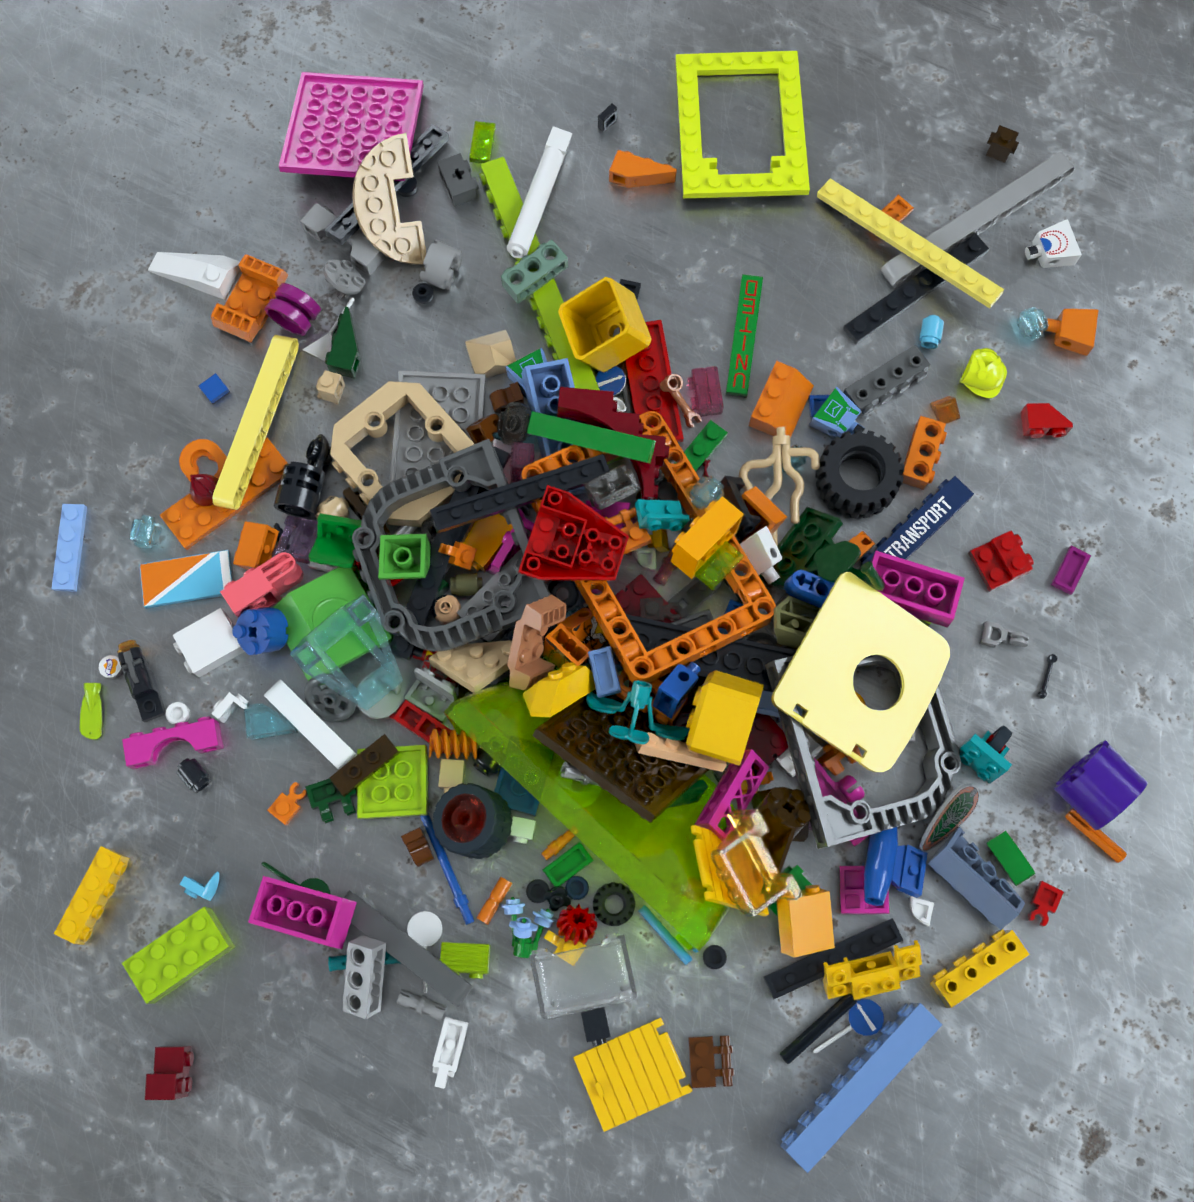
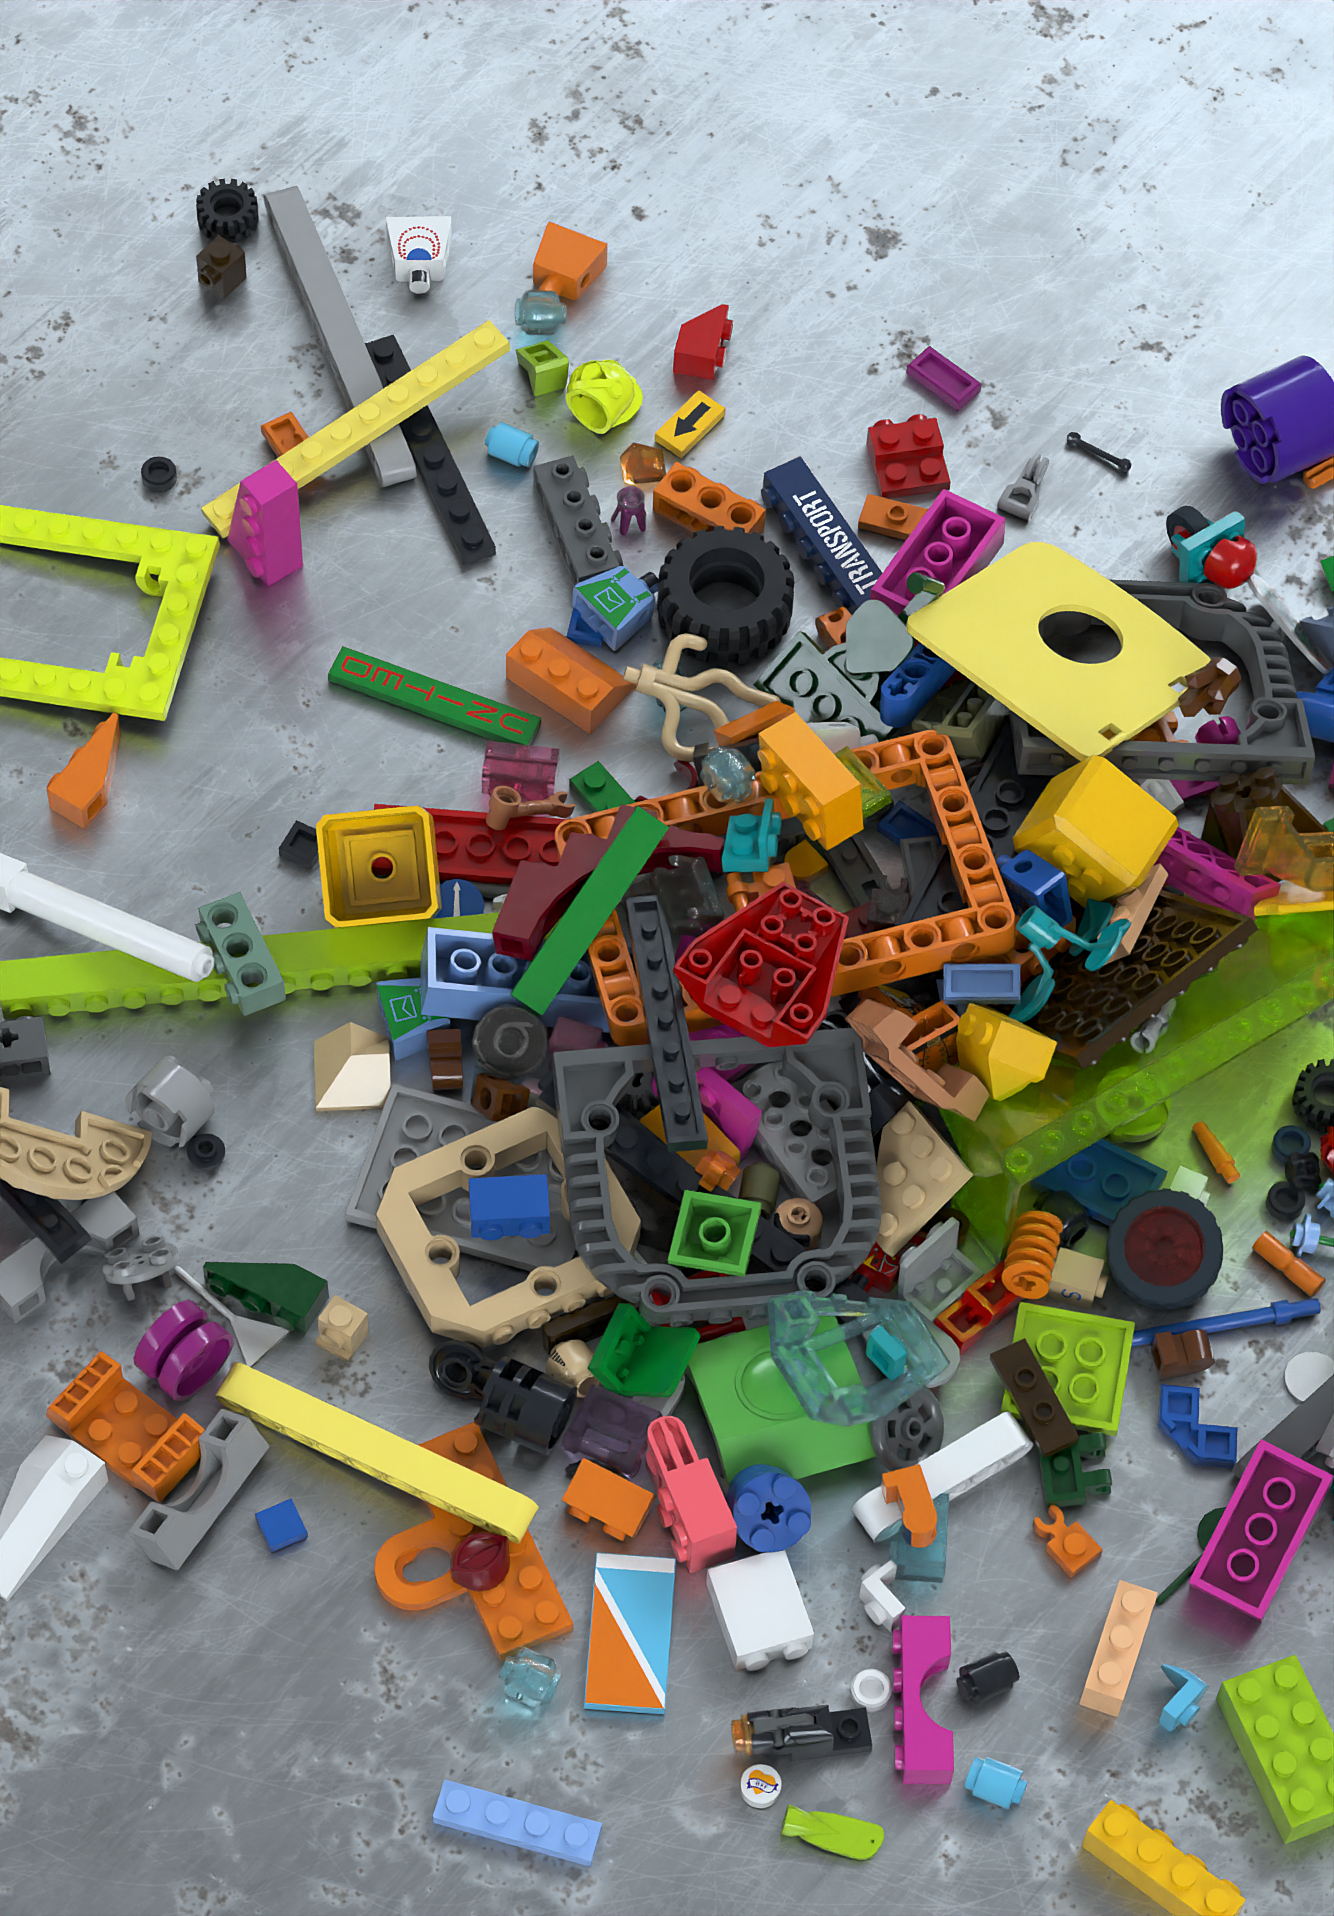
camera: 80 degrees left, 15 degrees down
green tile [542,841,594,887] -> none
none -> light grey arch [128,1409,270,1571]
none -> black tile [141,456,177,492]
none -> black tyre [196,178,259,243]
none -> dark pink wedge [227,460,303,587]
none -> blue brick [469,1174,550,1241]
none -> lime slope [515,340,569,396]
none -> piece [611,486,647,536]
none -> yellow tile [654,390,726,459]
none -> orange plate [858,494,928,541]
none -> teal plate [866,1326,907,1381]
none -> orange leg [881,1464,937,1548]
none -> medium azure brick [964,1757,1028,1810]
none -> light nougat arch [1079,1580,1158,1717]
none -> blue tile [1158,1384,1238,1469]
none -> reddish brown rock [1178,658,1242,717]
none -> red hair [1203,535,1258,589]

